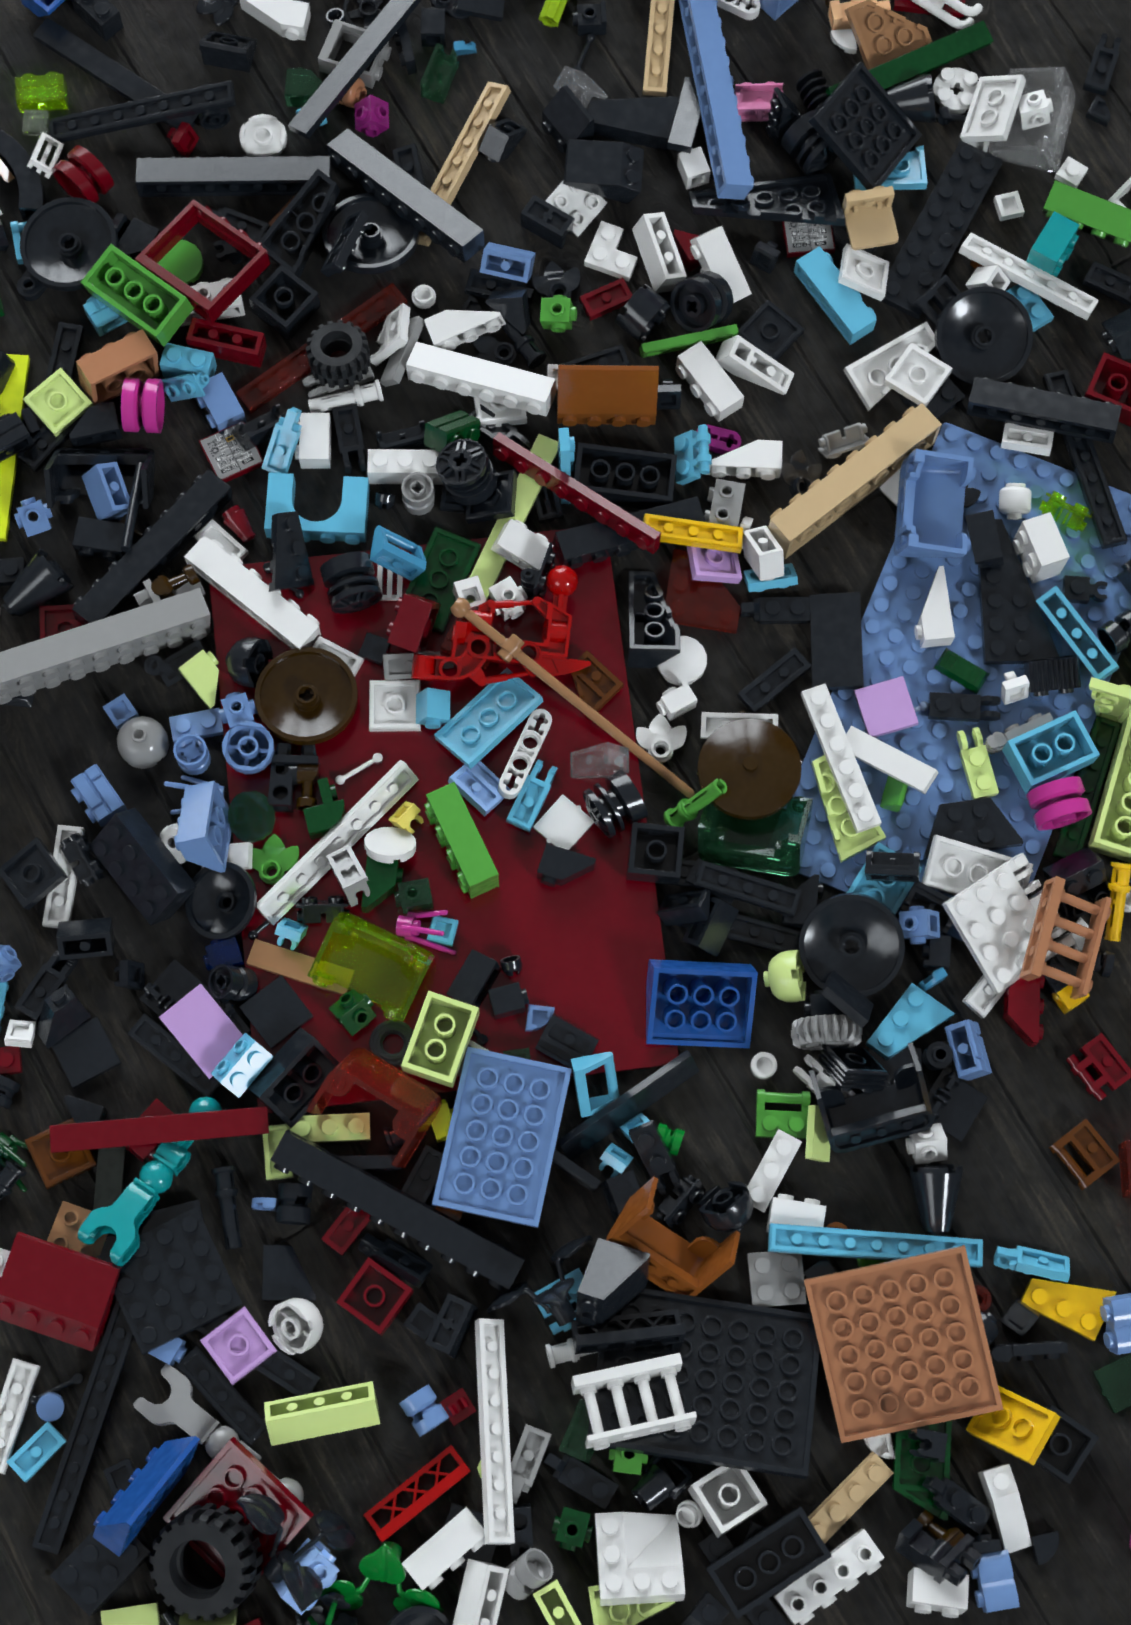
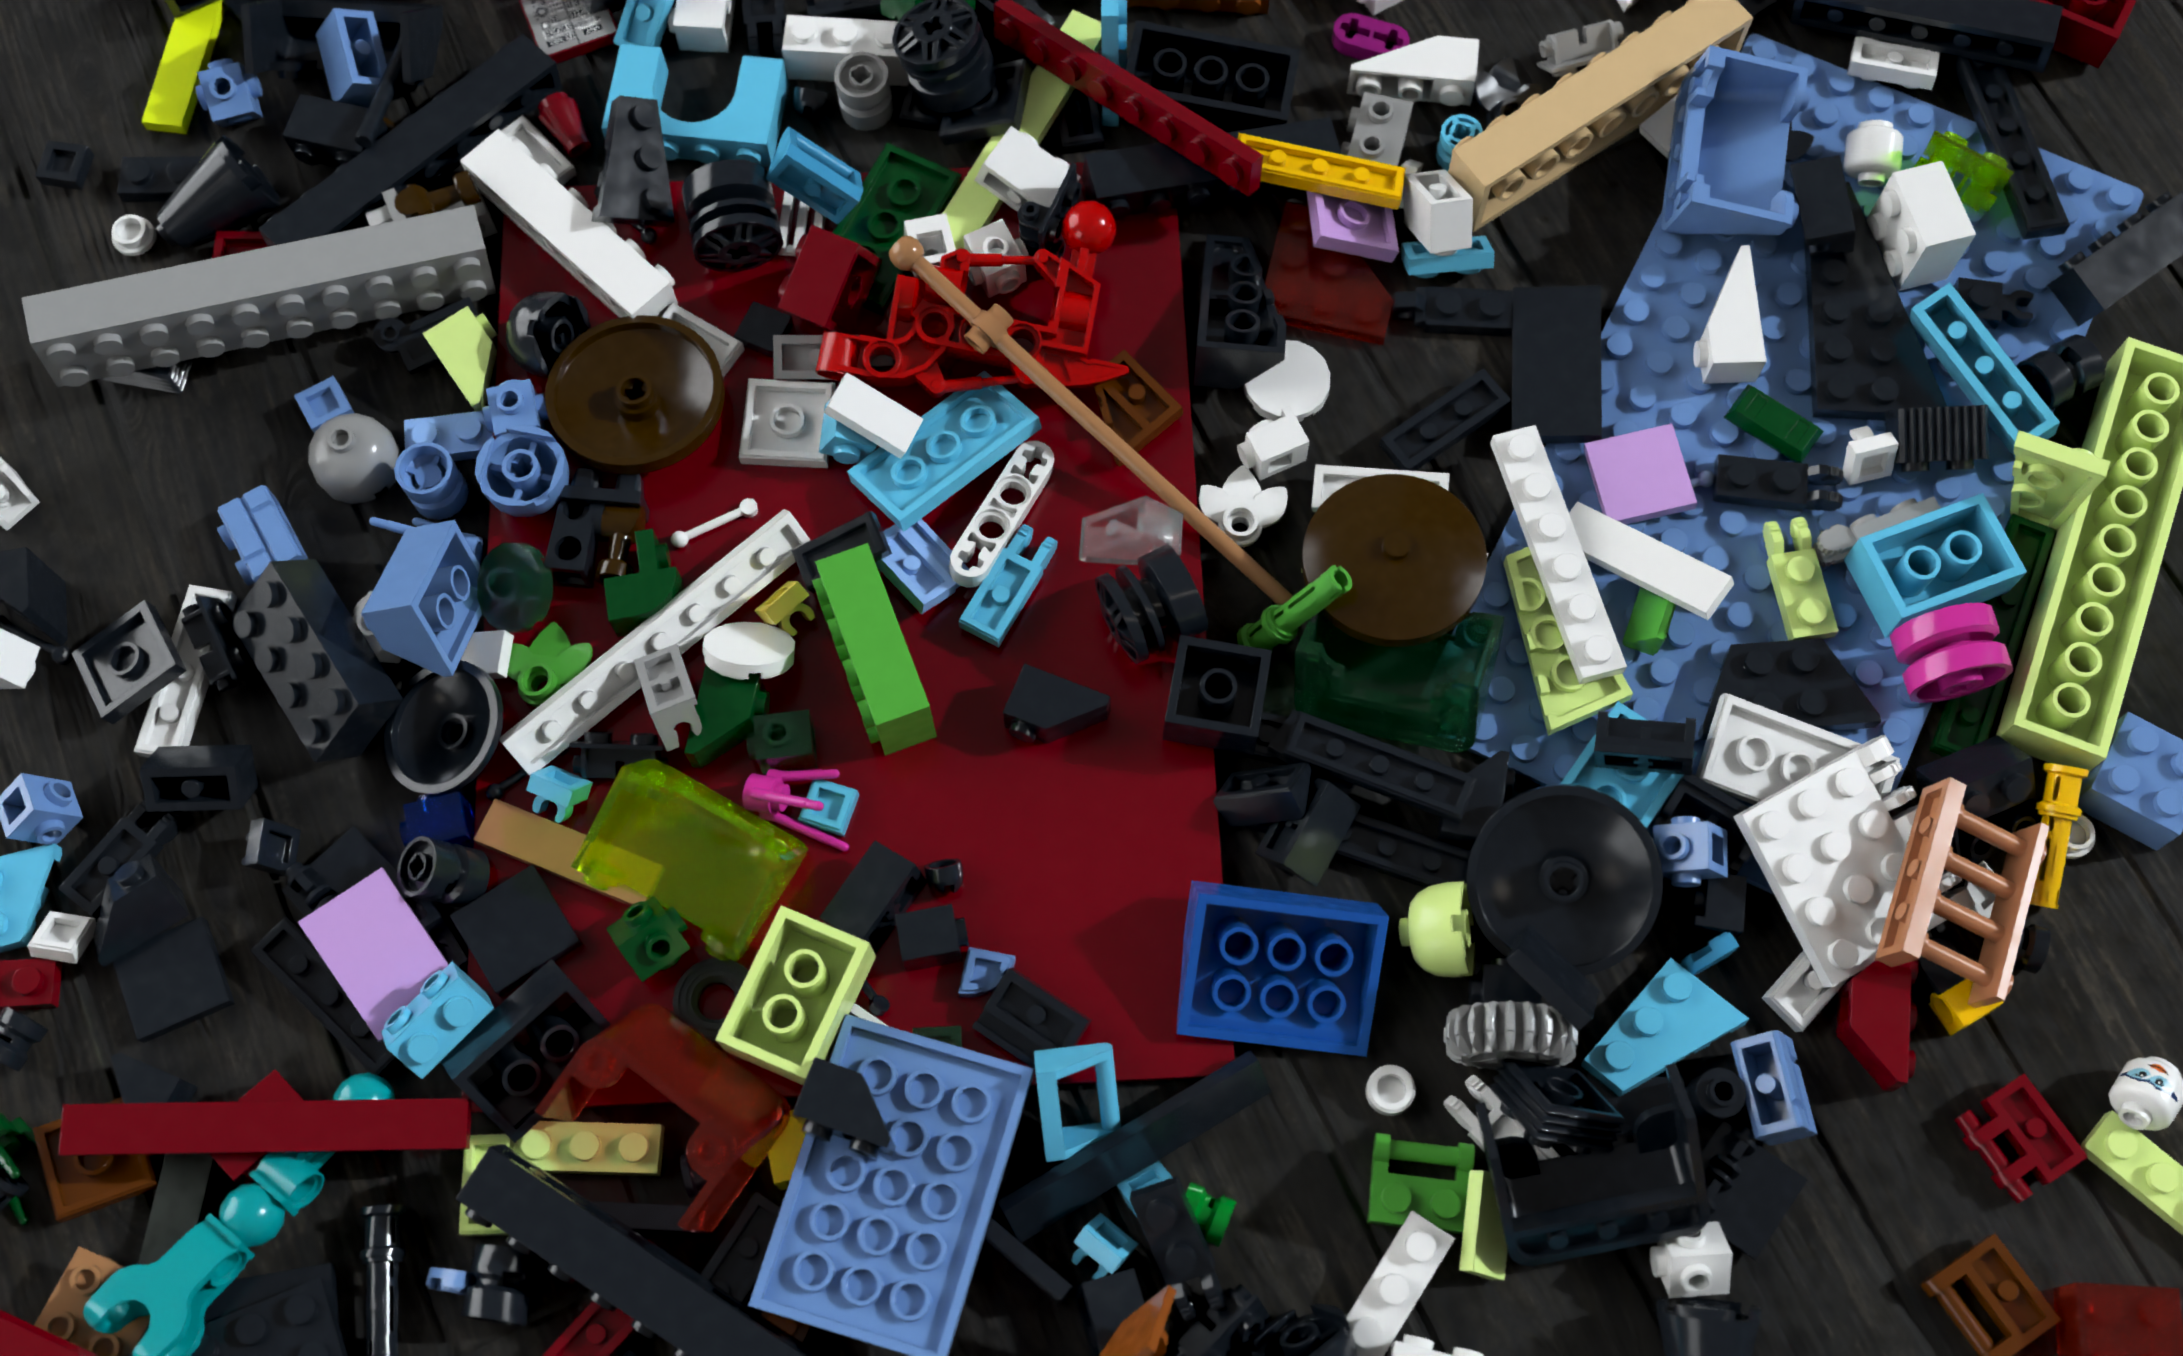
camera: 10 degrees right, 5 degrees down
white piece [533,794,594,850] -> none
medium azure plate [674,424,712,485] -> none
none -> black tile [792,511,892,593]
none -> black slope [792,1057,896,1159]
none -> white tile [823,372,923,459]
none -> medium azure wheel [1436,114,1483,171]

